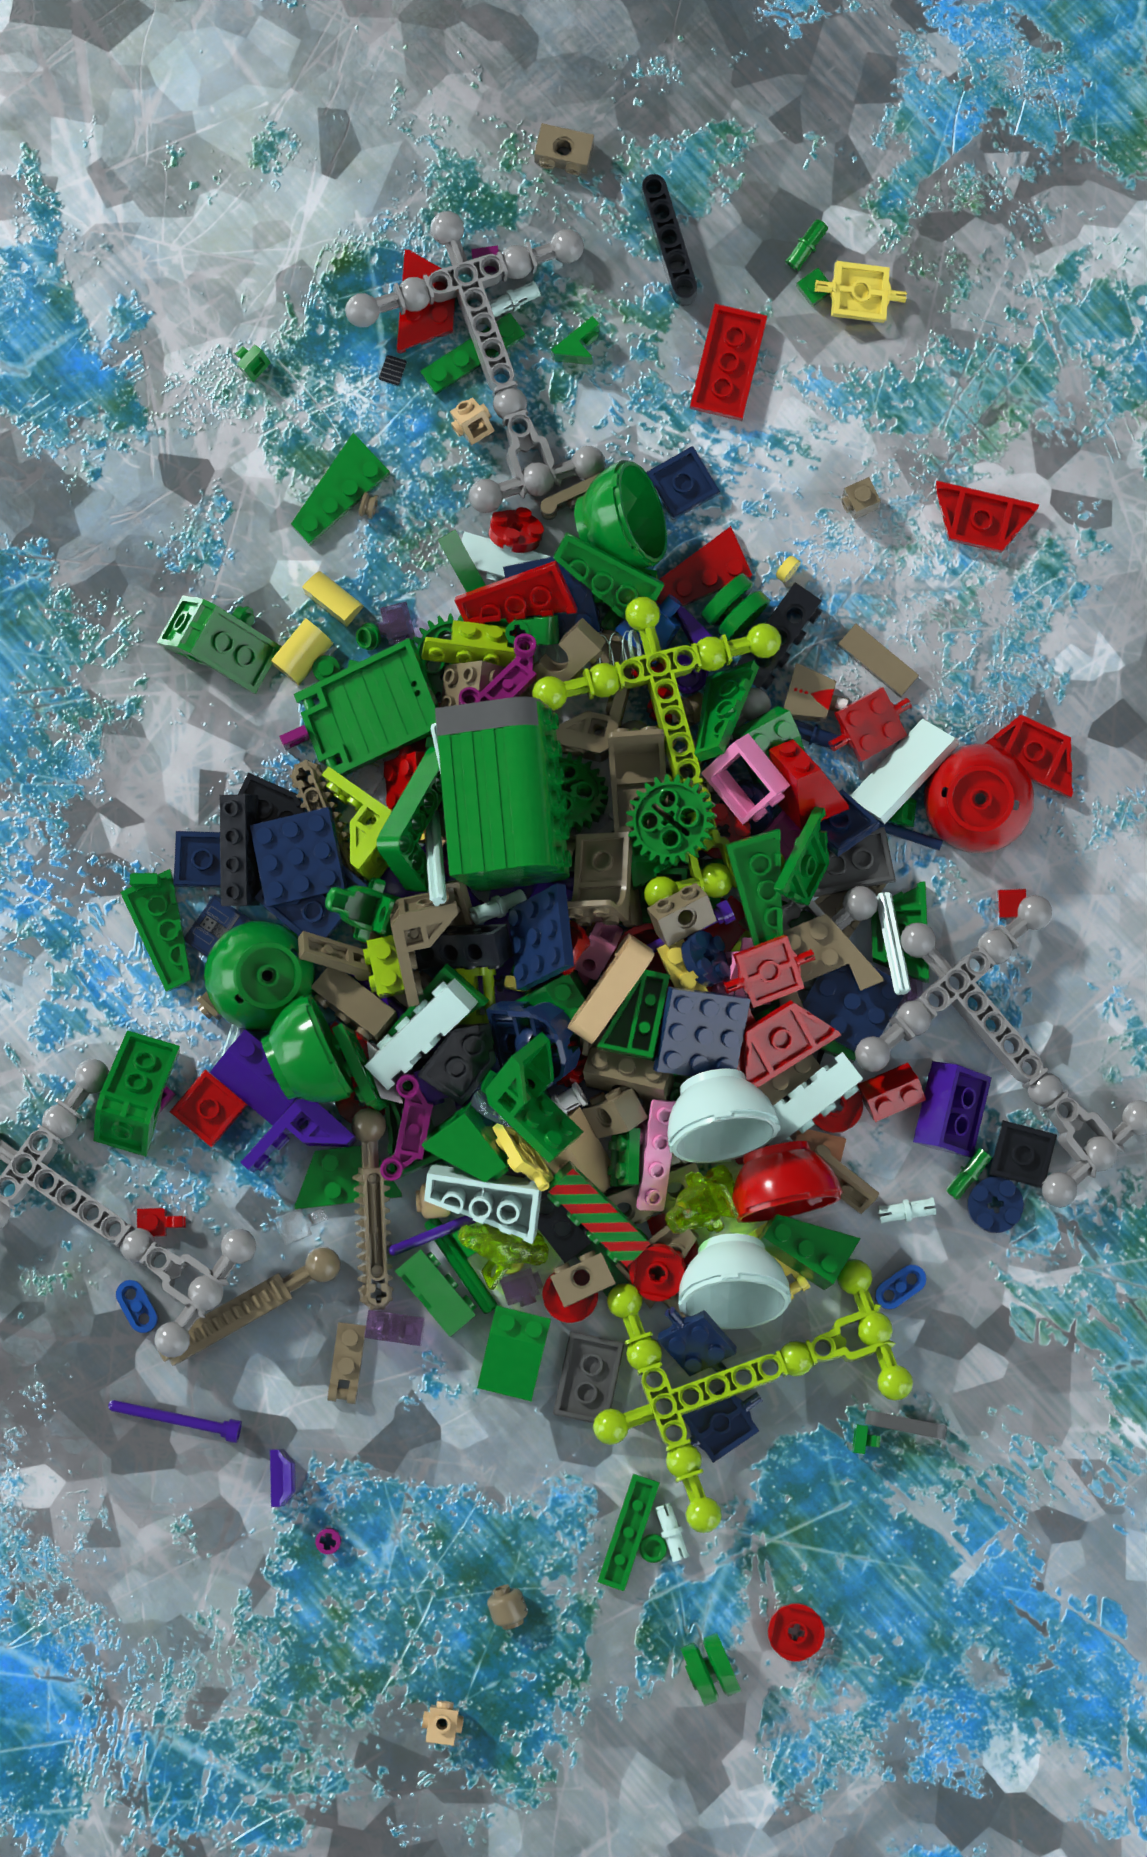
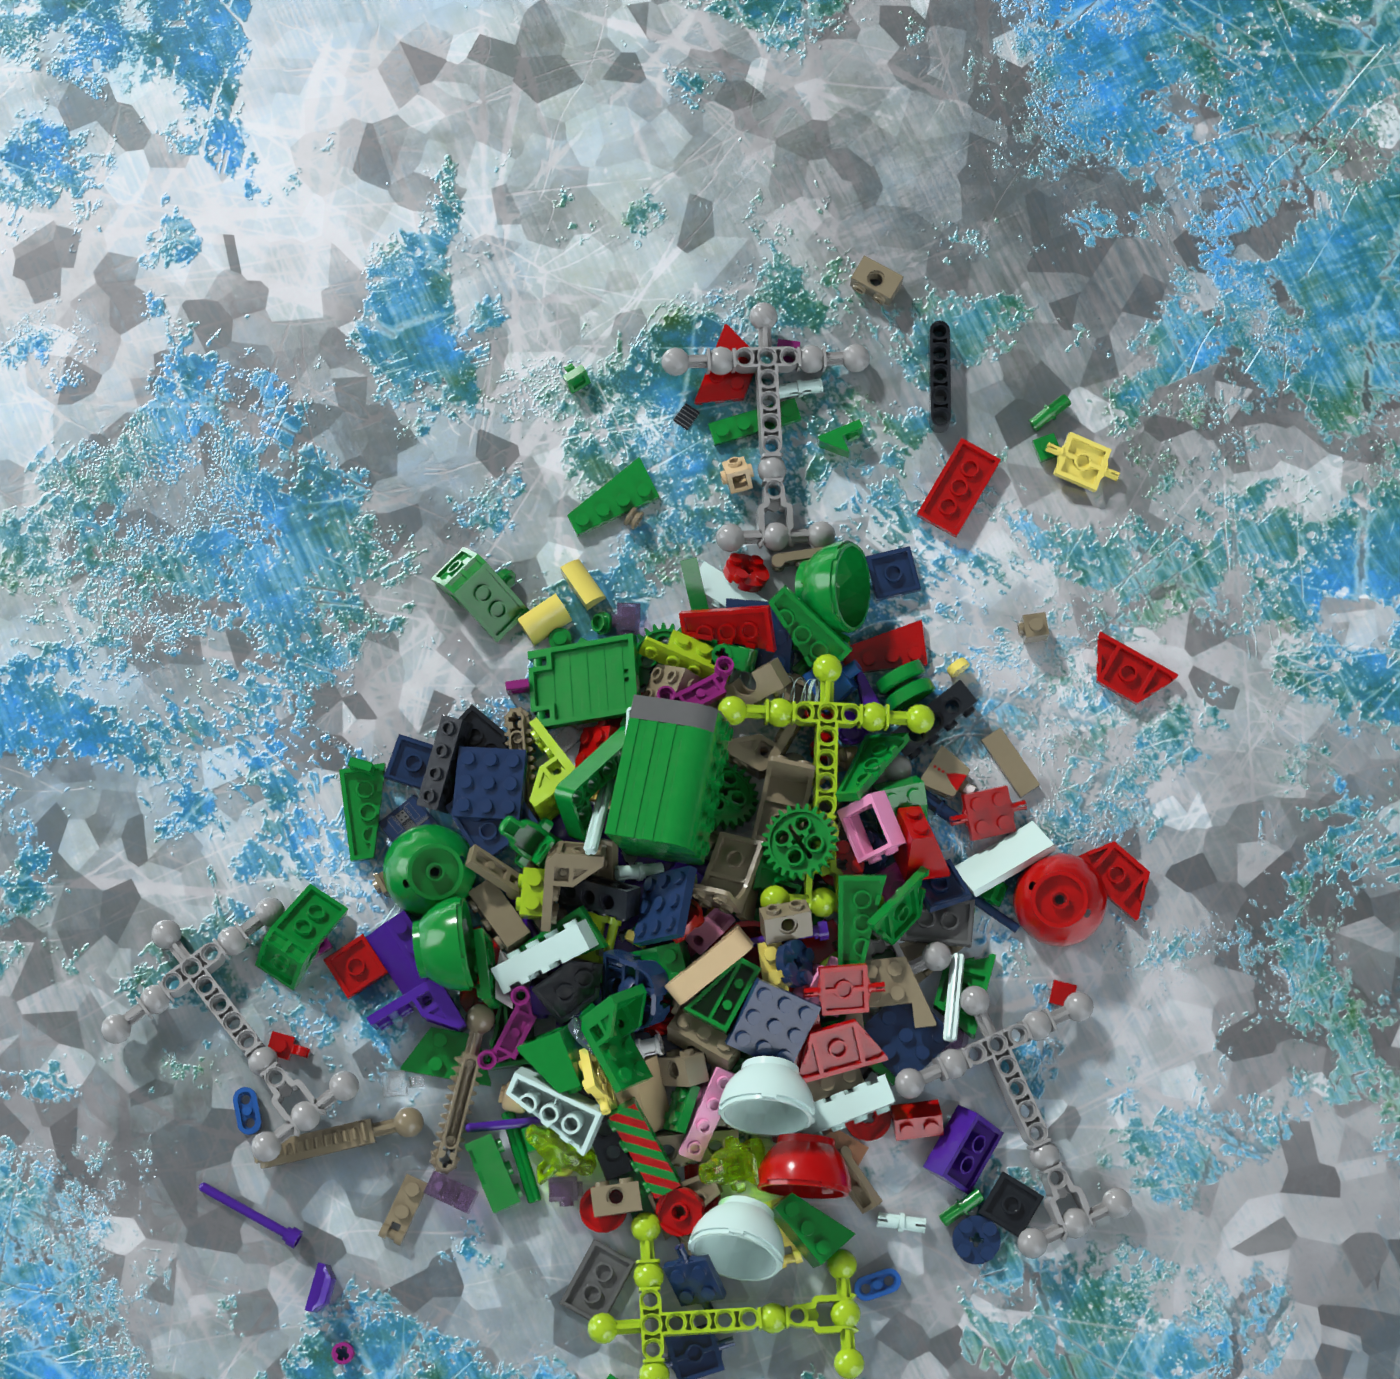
camera: 15 degrees right, 5 degrees down
green slope [477,1305,551,1401] -> none

